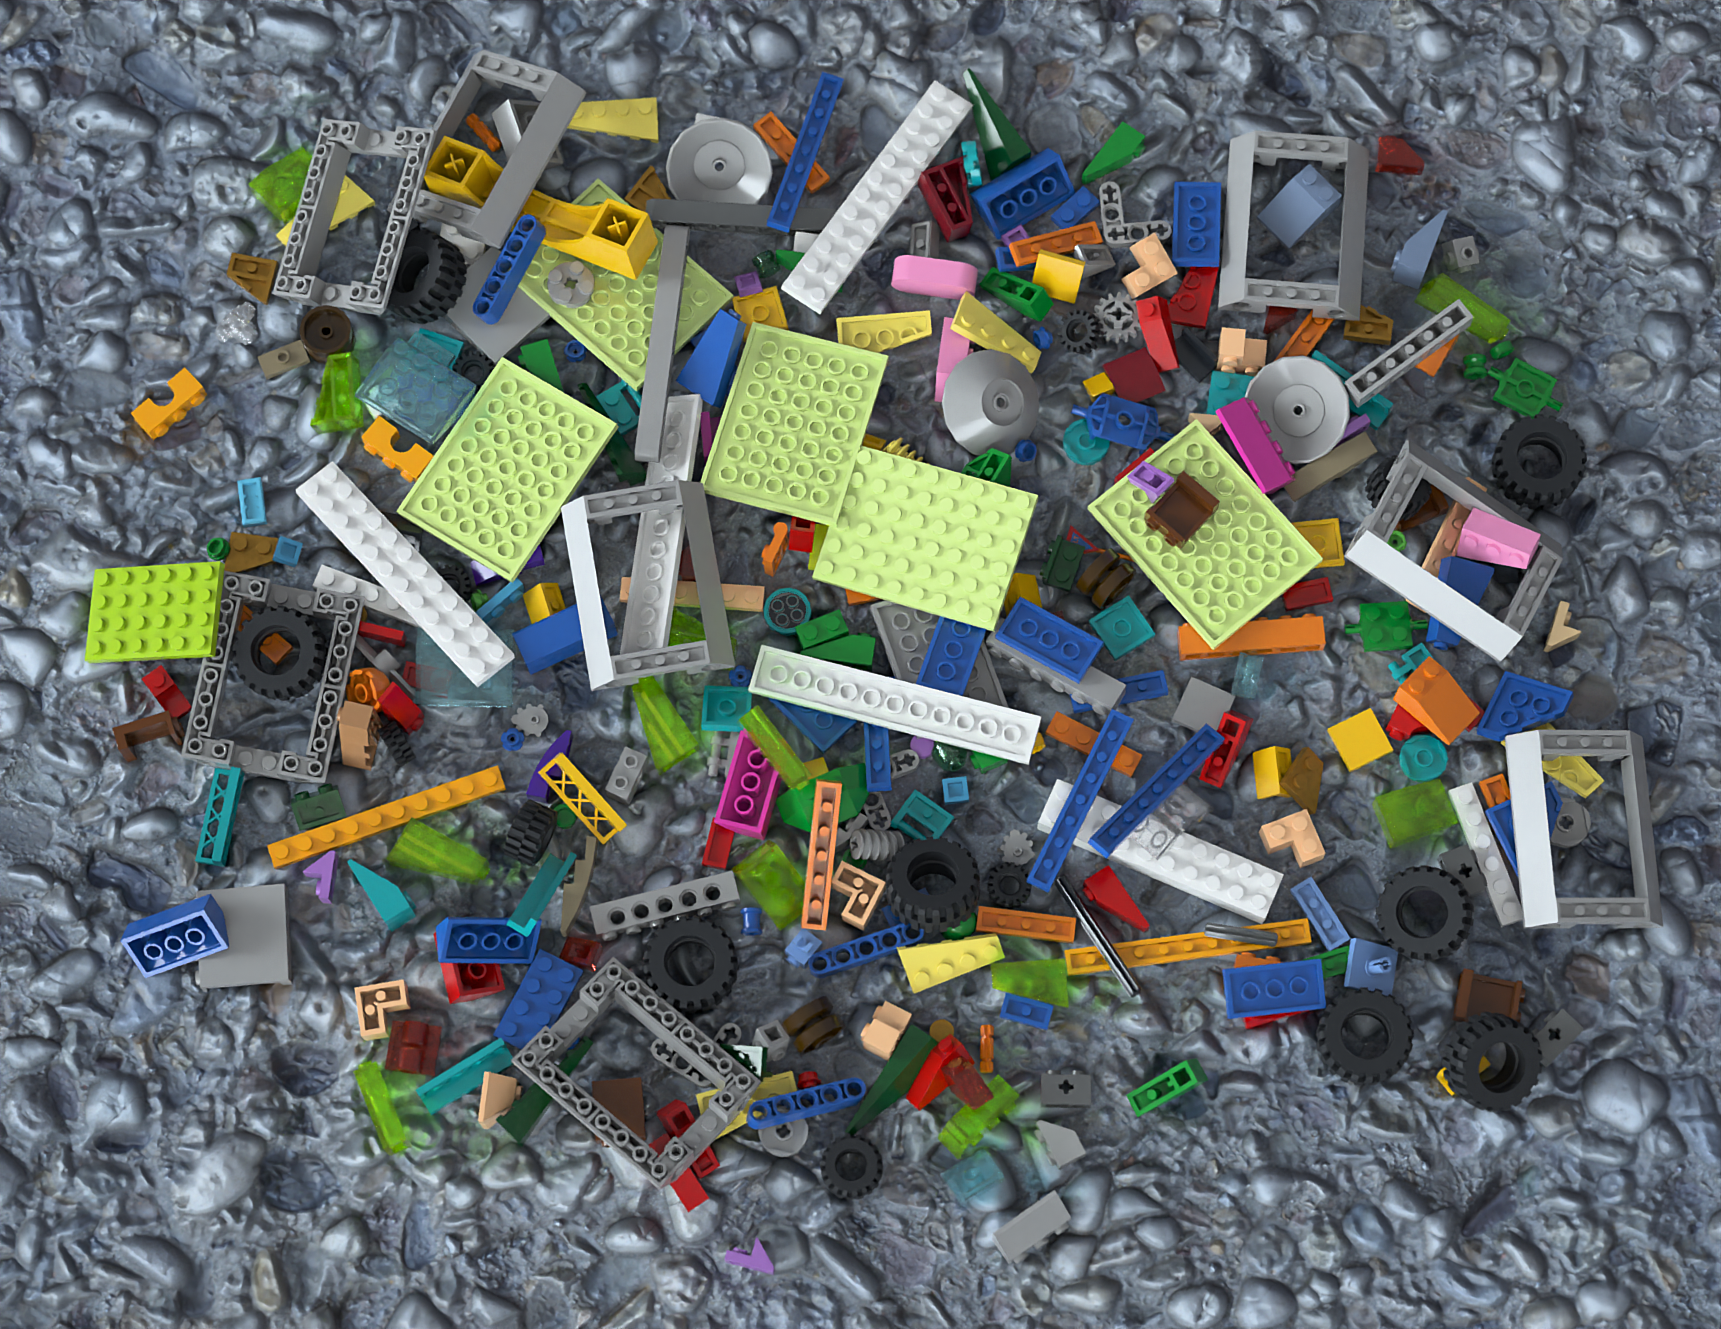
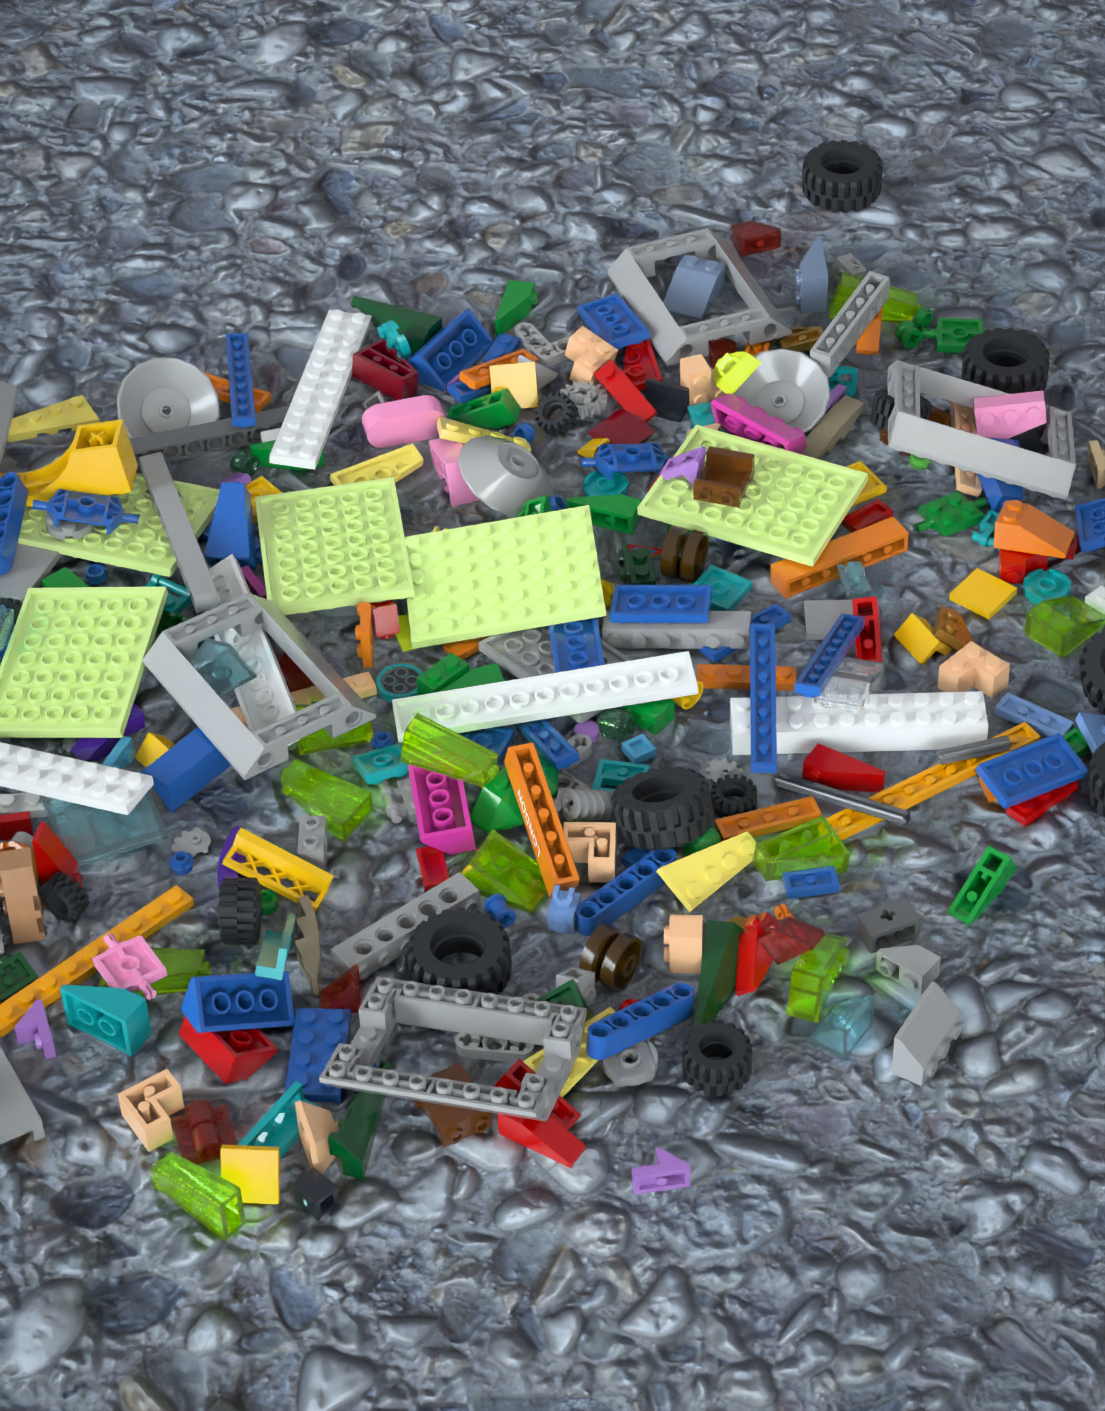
camera: 25 degrees left, 30 degrees down
none -> blue plate [32,489,139,534]
none -> bright pink plate [93,933,167,1000]
none -> clear light blue slope [190,638,257,696]
none -> yellow tile [221,1145,280,1204]
none -> black brick [292,1167,339,1221]
none -> green slope [566,494,643,535]
none -> neon yellow shield [713,352,761,394]
none -> black tyre [802,140,883,213]

